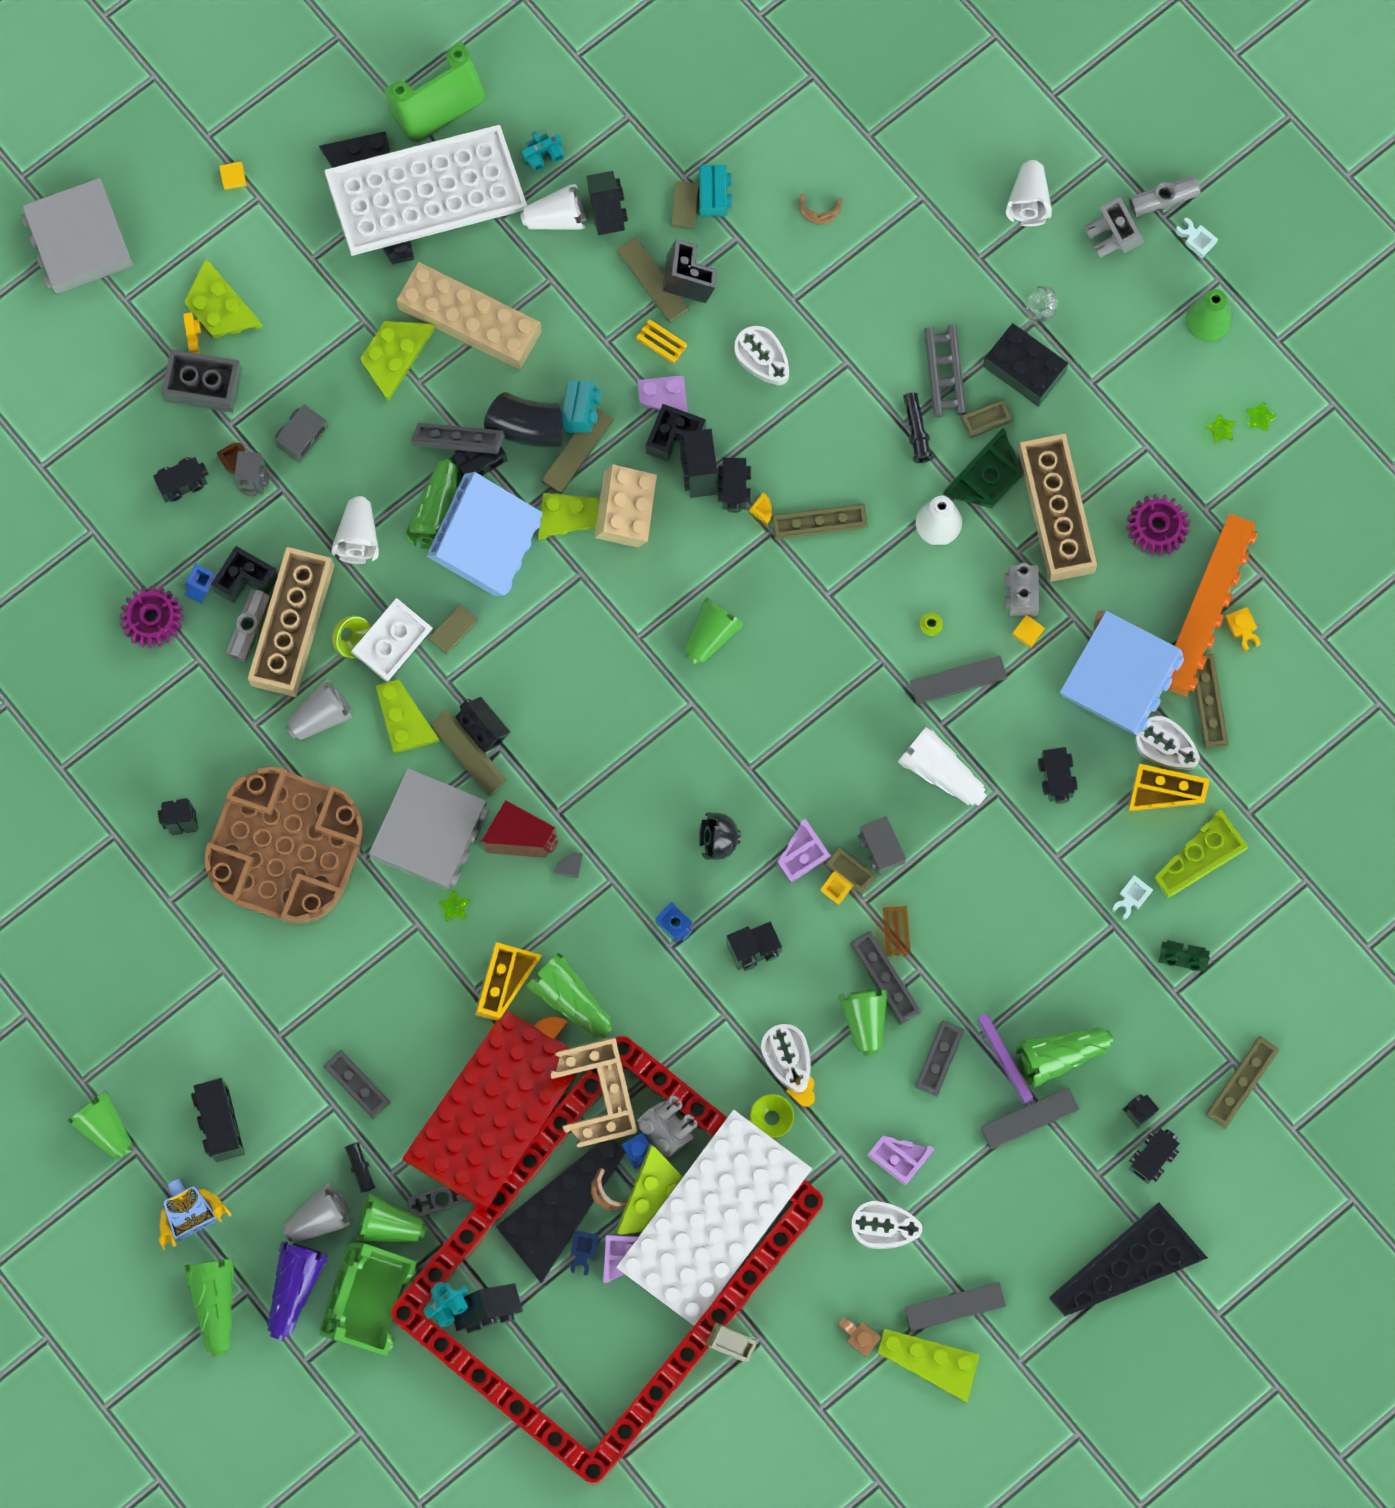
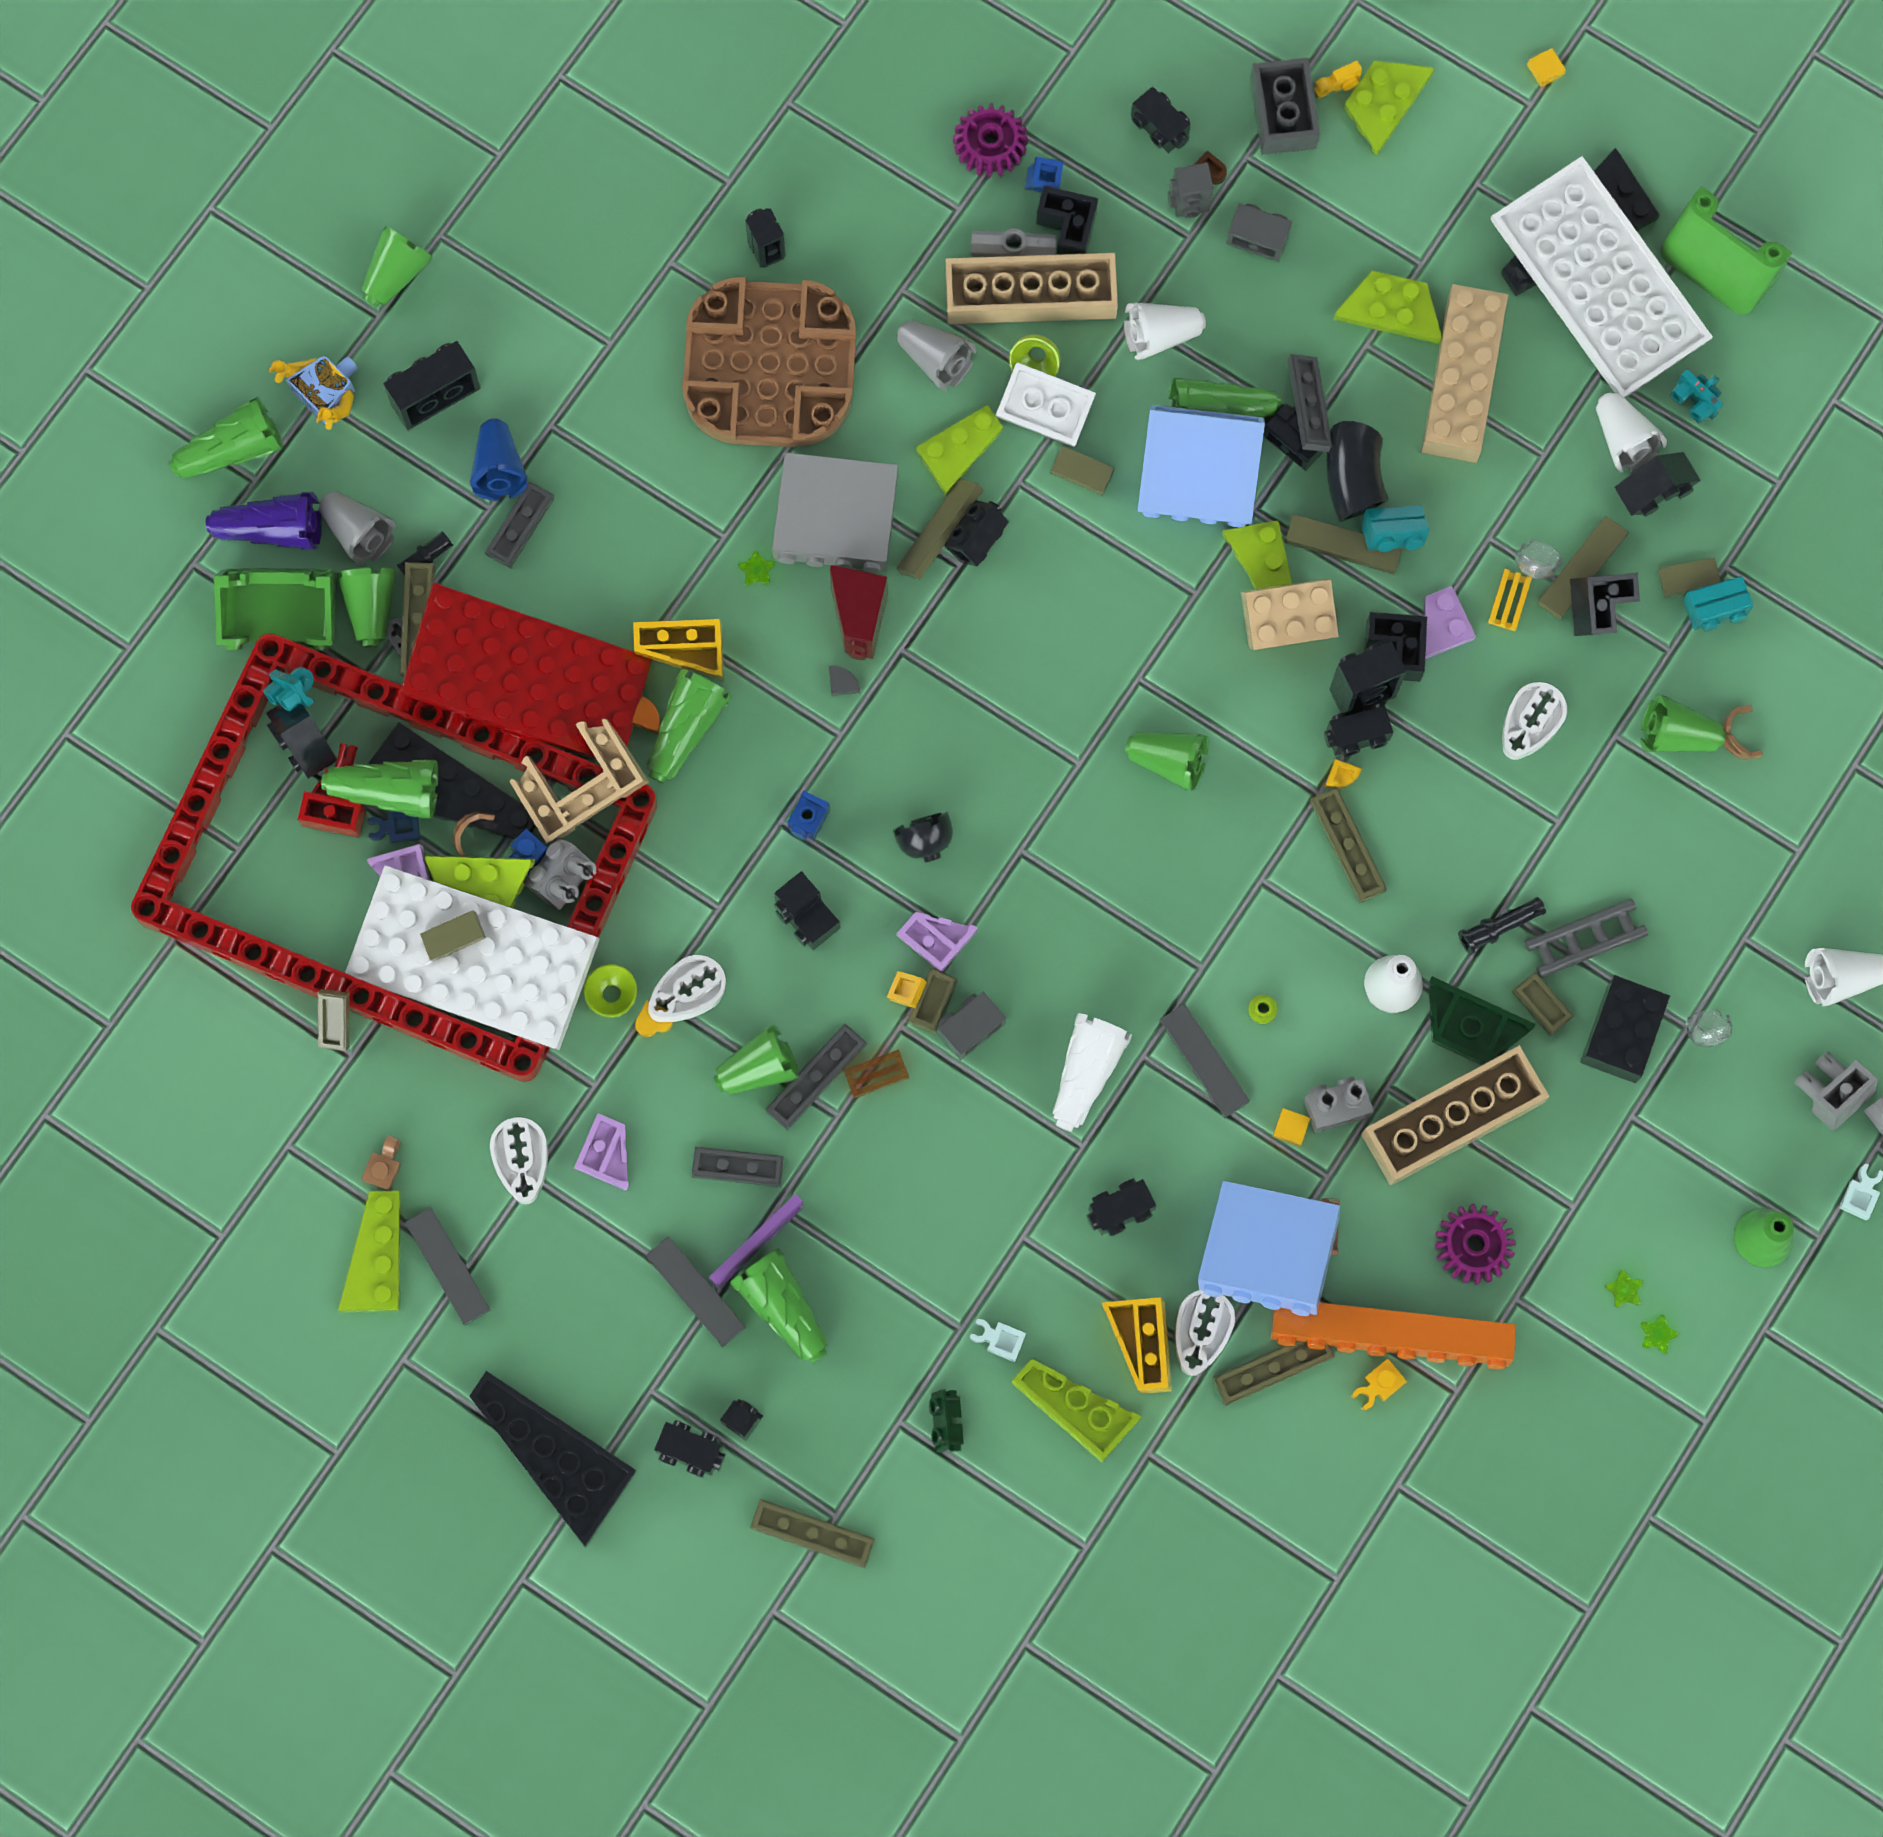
camera: 70 degrees right, 0 degrees up
none -> red brick [297,743,366,838]
none -> bright green cone [321,760,438,819]
none -> olive tile [400,562,435,676]
none -> olive tile [420,910,486,962]
none -> blue cone [470,418,527,501]
none -> clear hair [1515,540,1562,580]
none -> bright green cone [1640,694,1726,752]

